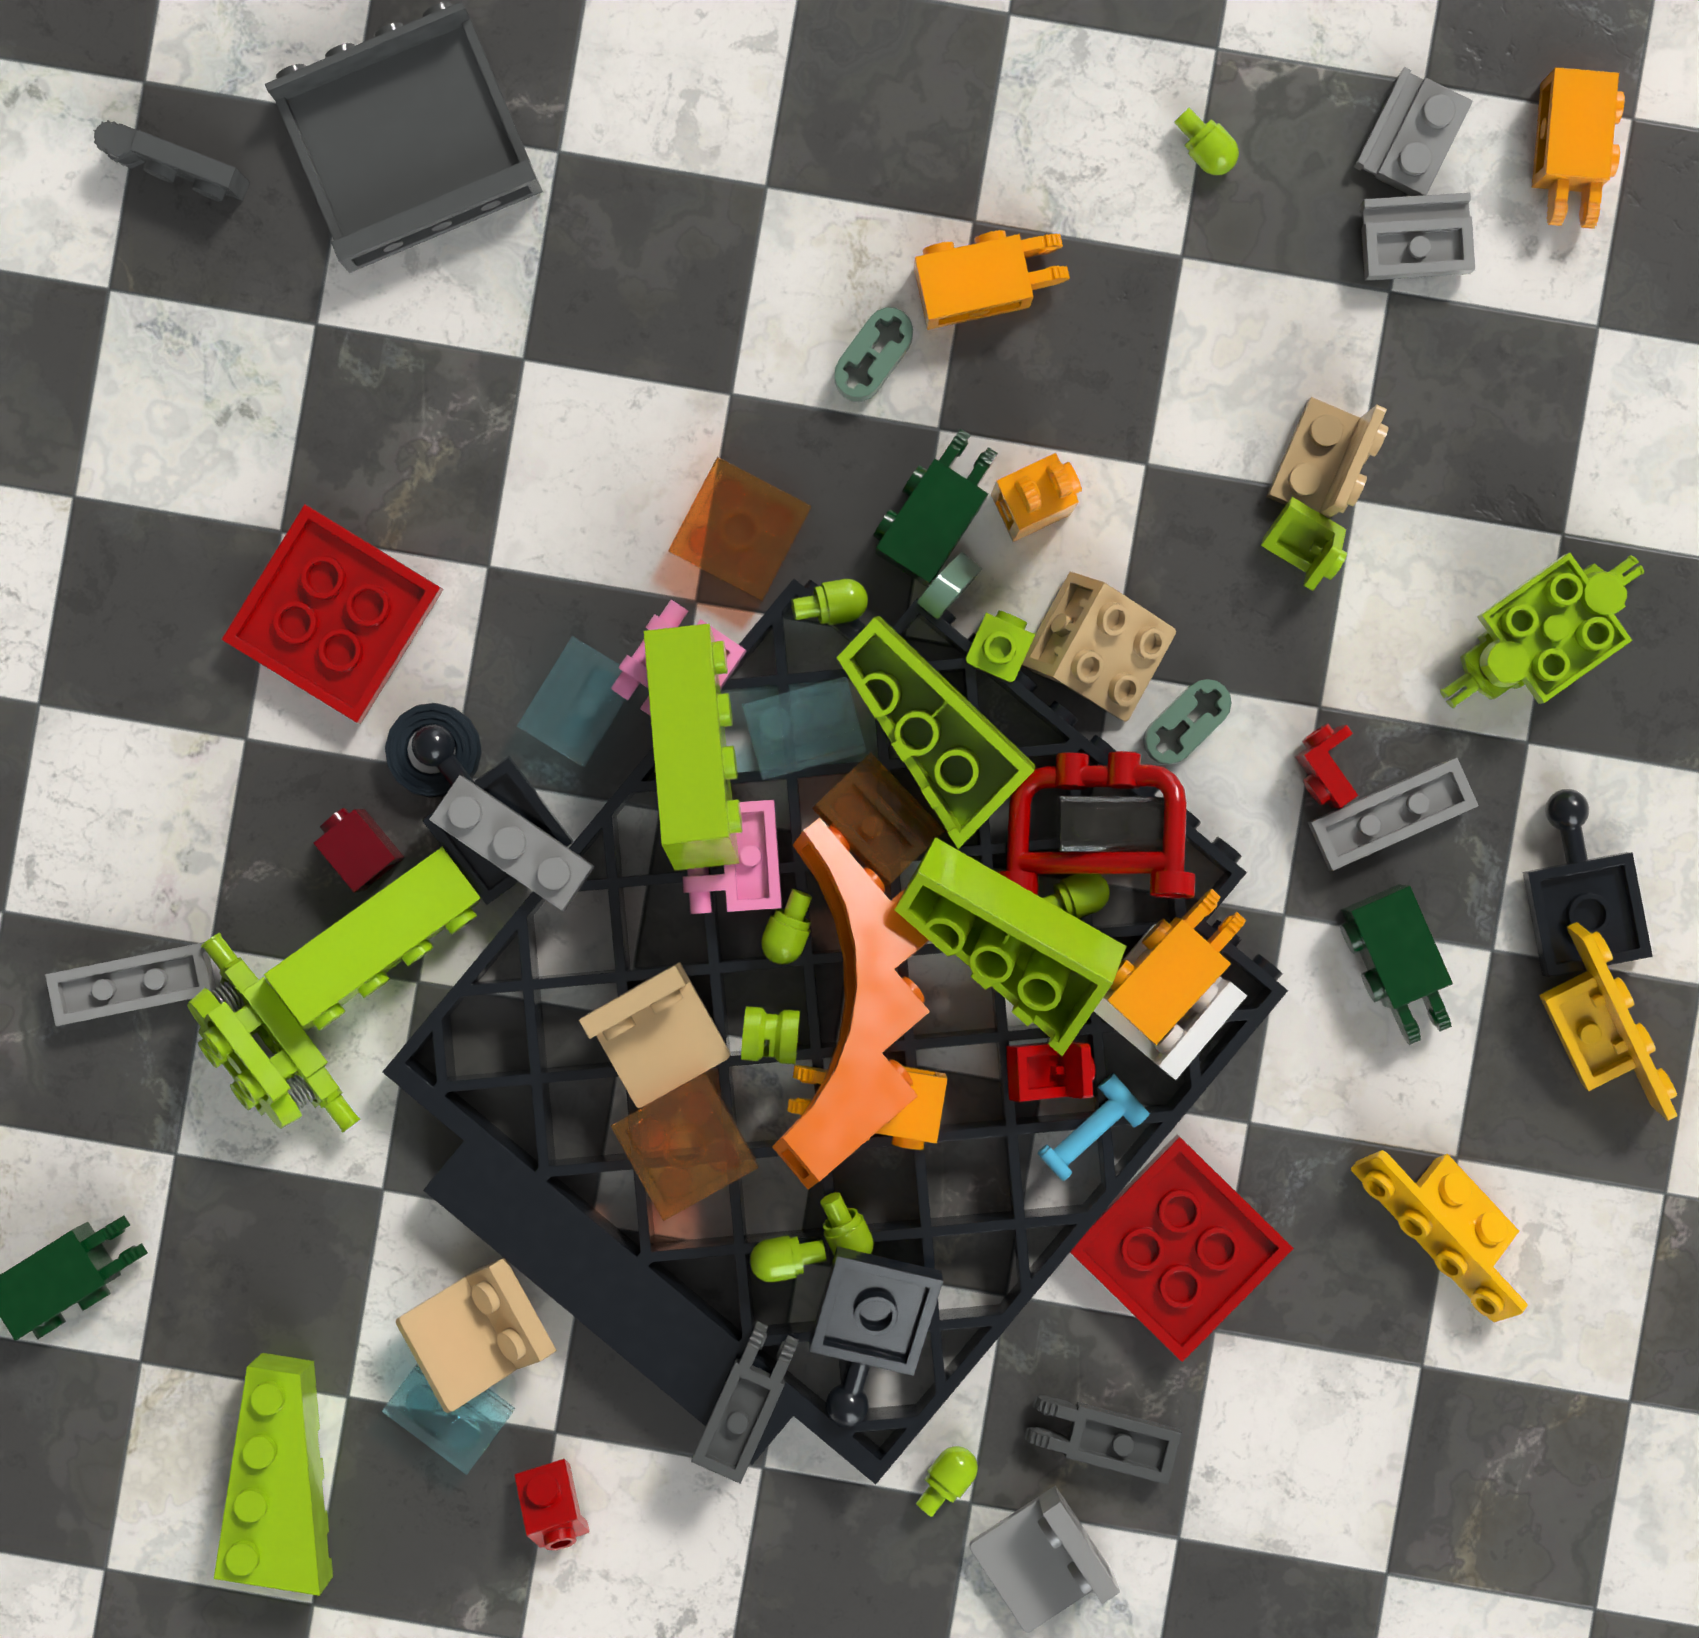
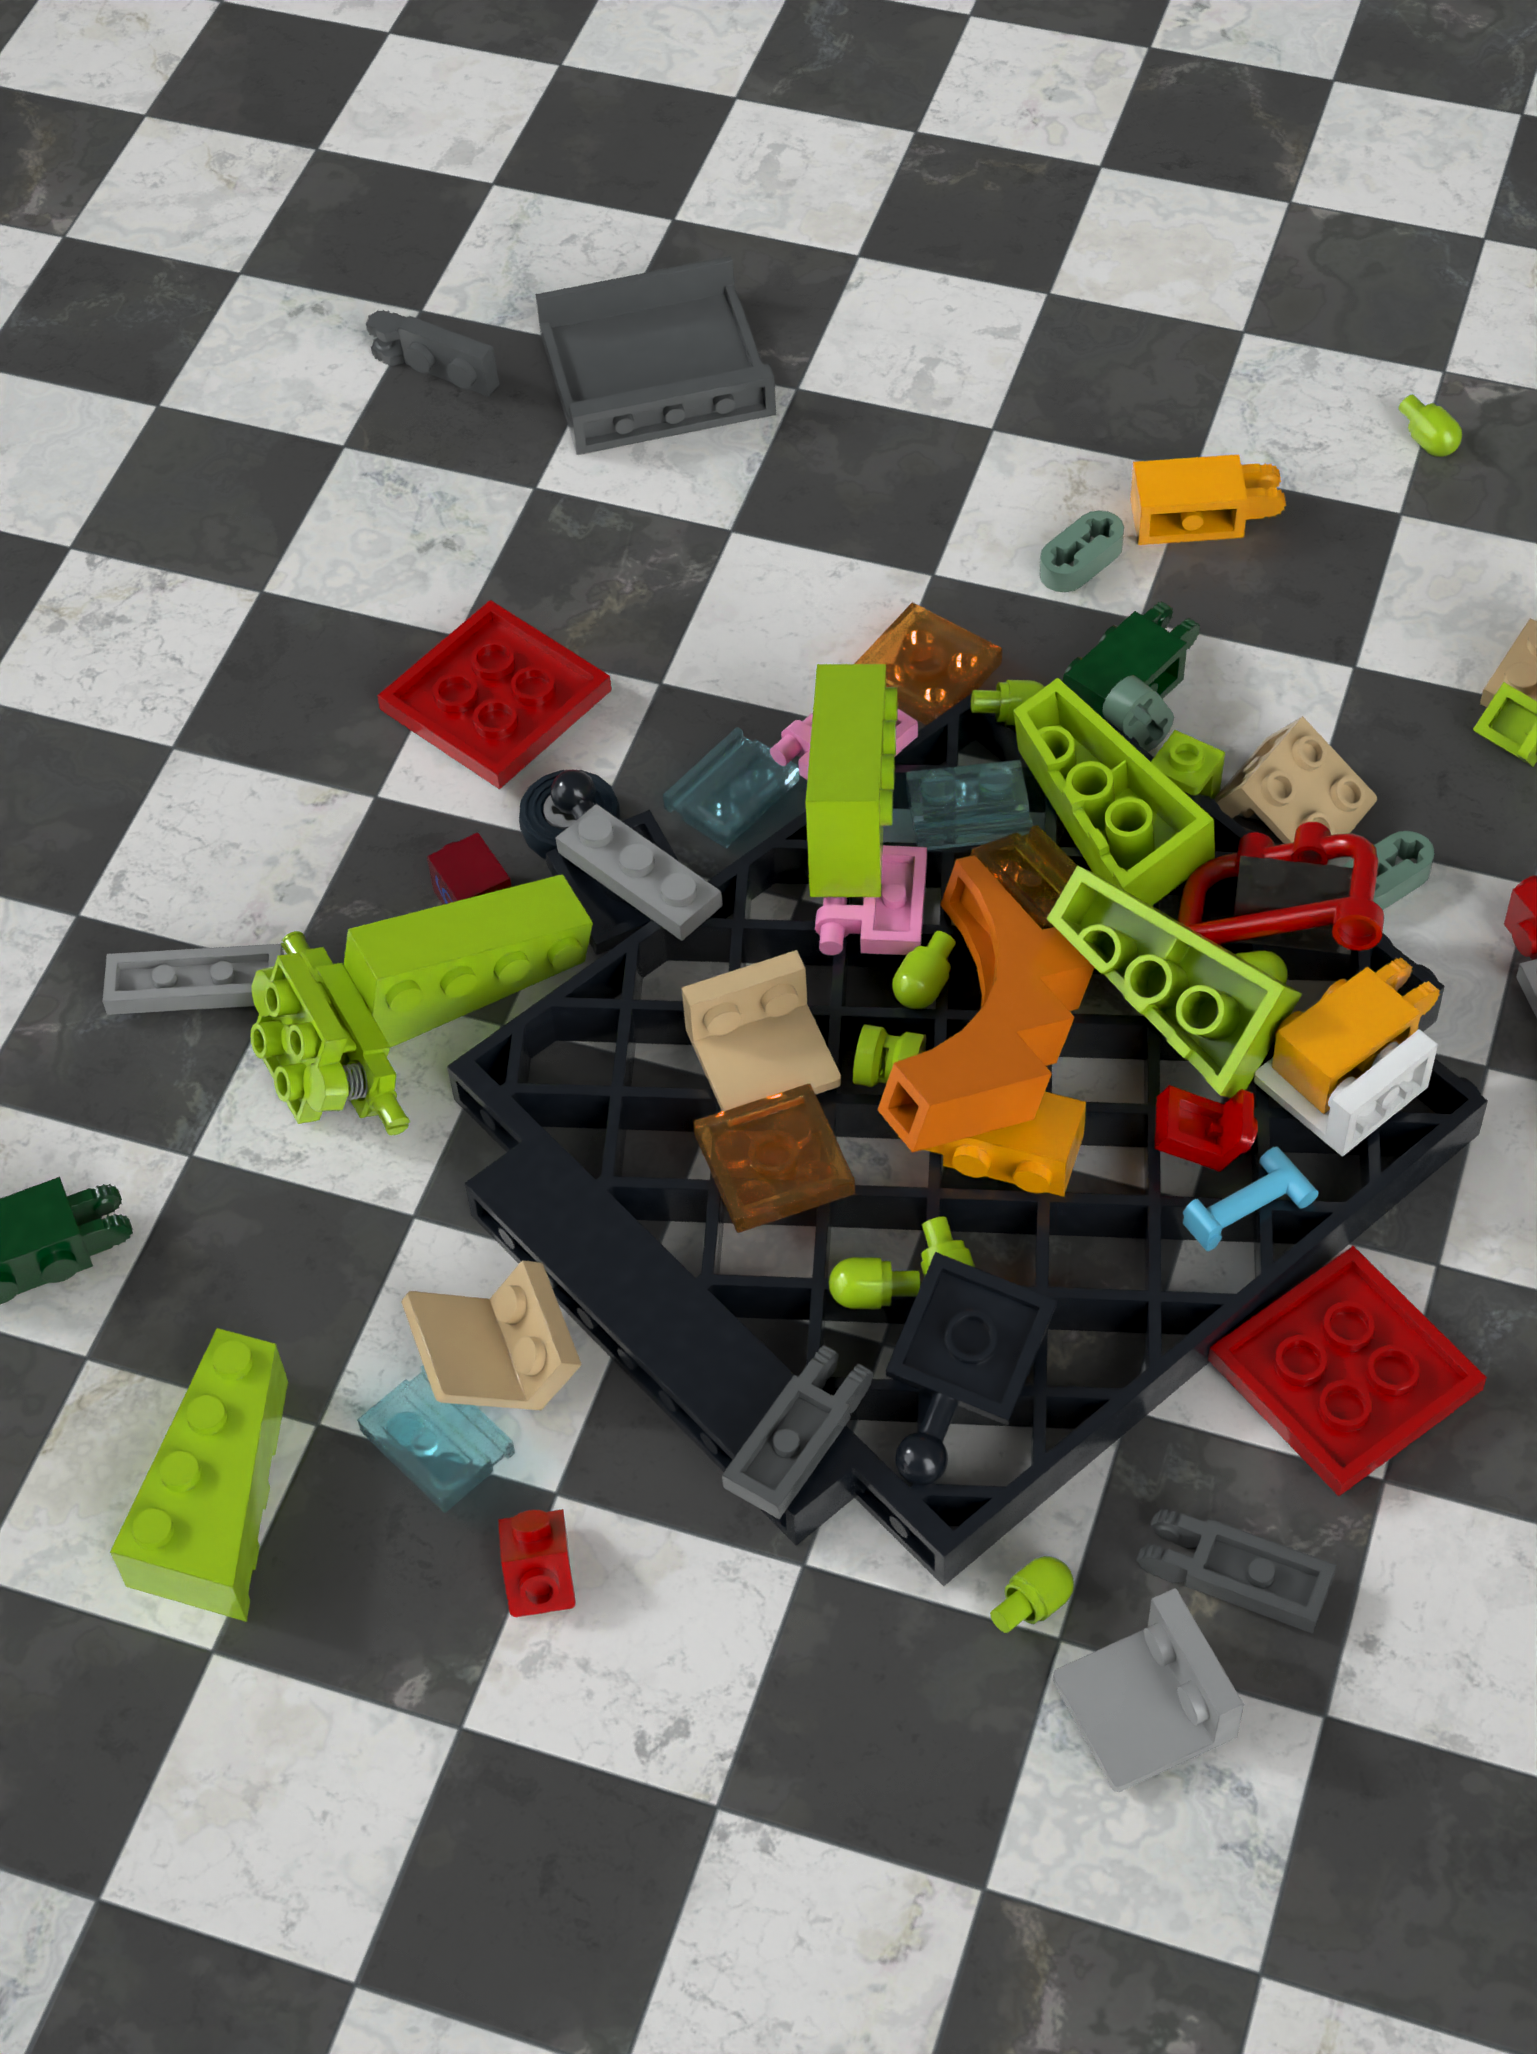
camera: 10 degrees right, 35 degrees down
light orange hinge [991,453,1082,542] -> none

